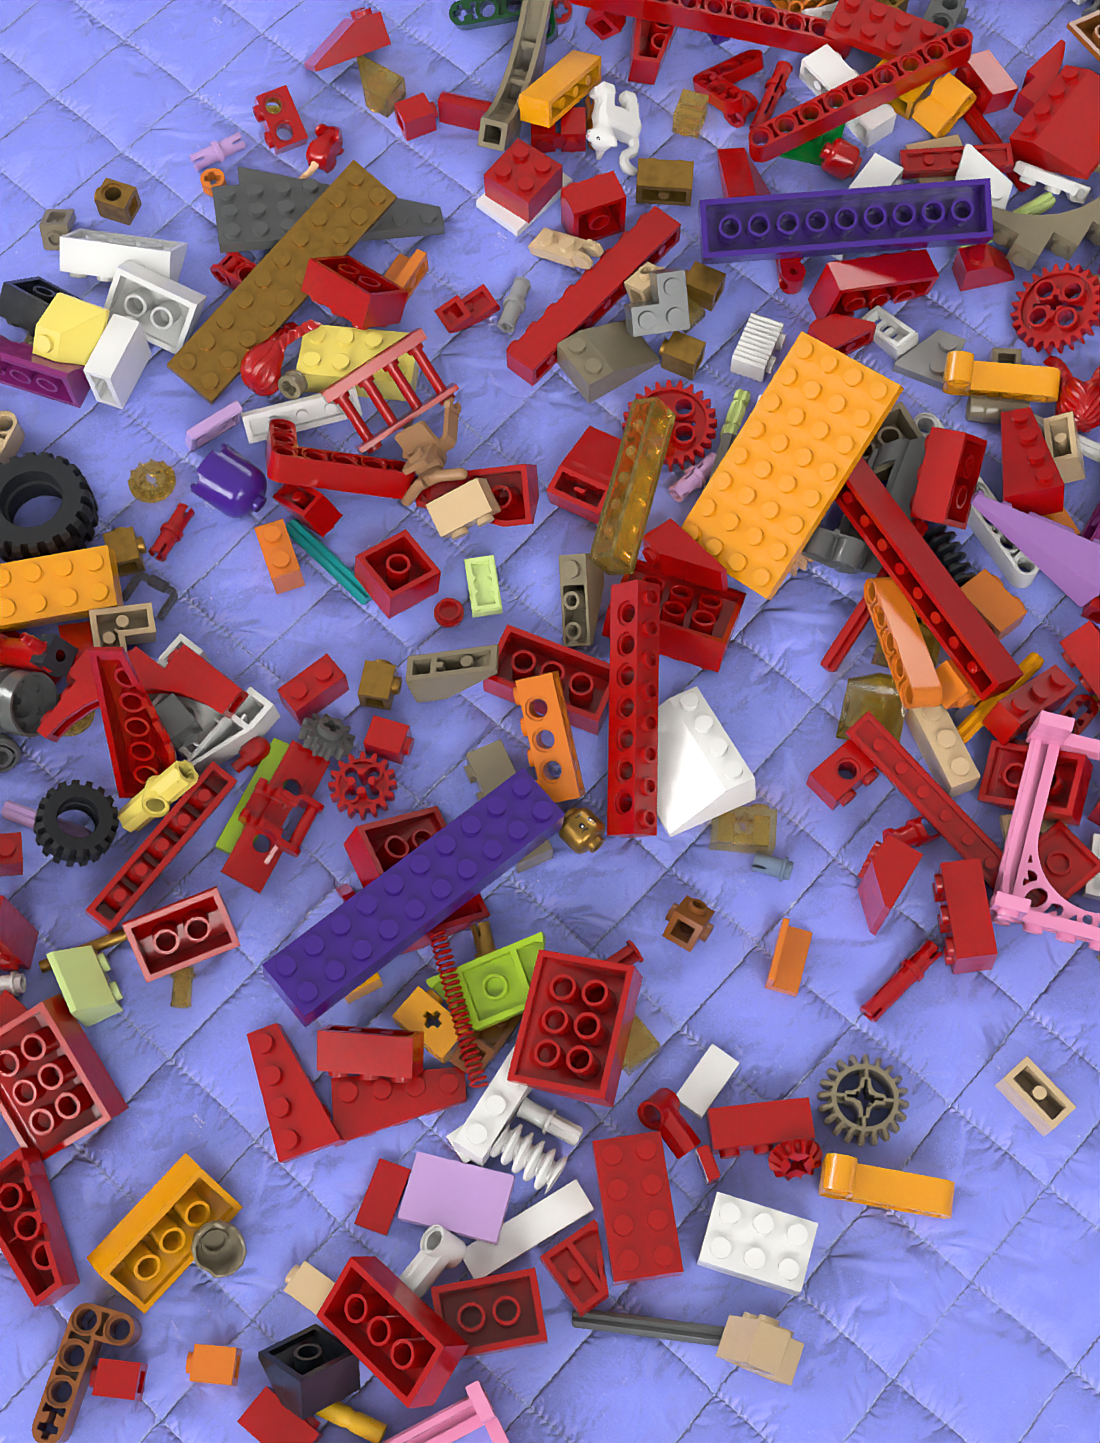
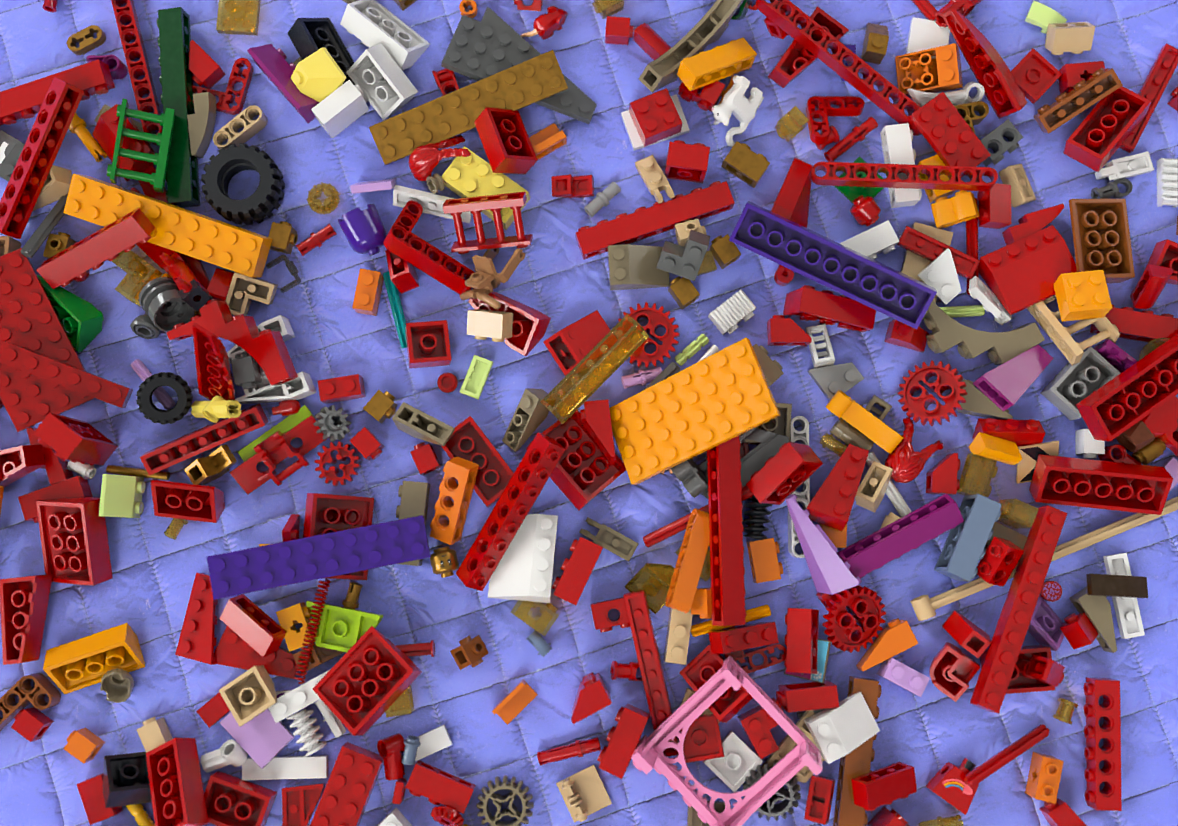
camera: 25 degrees right, 15 degrees up
none -> pearl gold brick [184,444,237,485]
none -> tan slope [219,665,277,727]
none -> sand blue pin [401,736,421,765]
none -> red brick [410,442,441,475]
none -> red brick [551,537,603,605]
none -> tan hinge [556,764,612,823]
none -> dark tan hinge [579,517,639,562]
none -> clear yellow pin [820,433,847,457]
none -> tan slope [999,164,1036,207]

